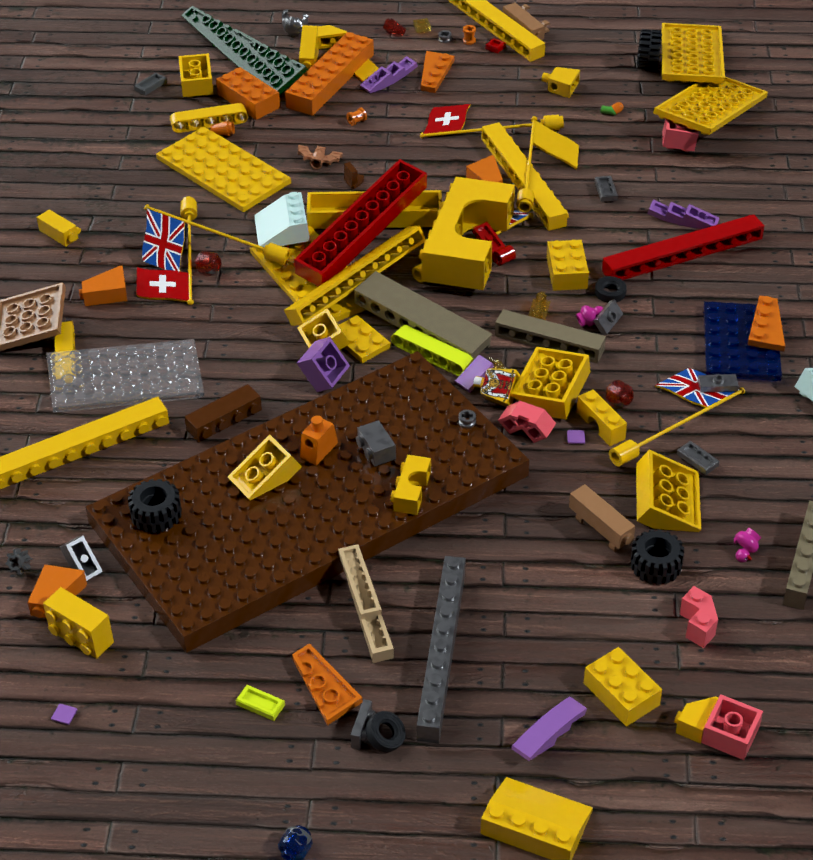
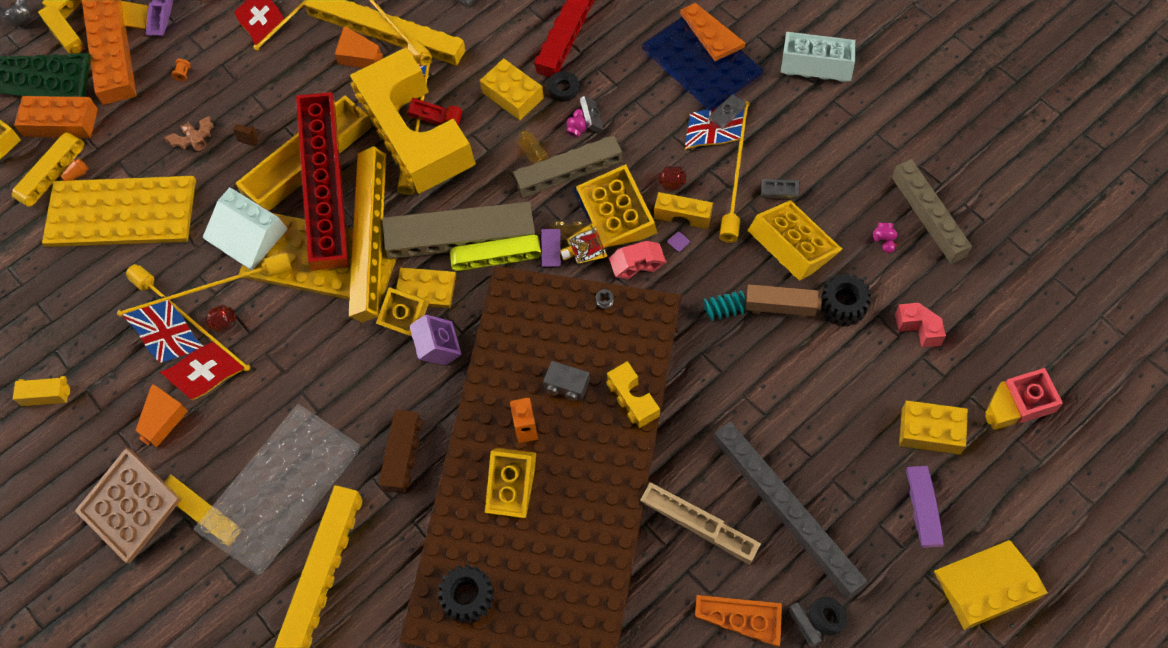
camera: 40 degrees left, 20 degrees up
none -> teal piece [703,290,746,321]

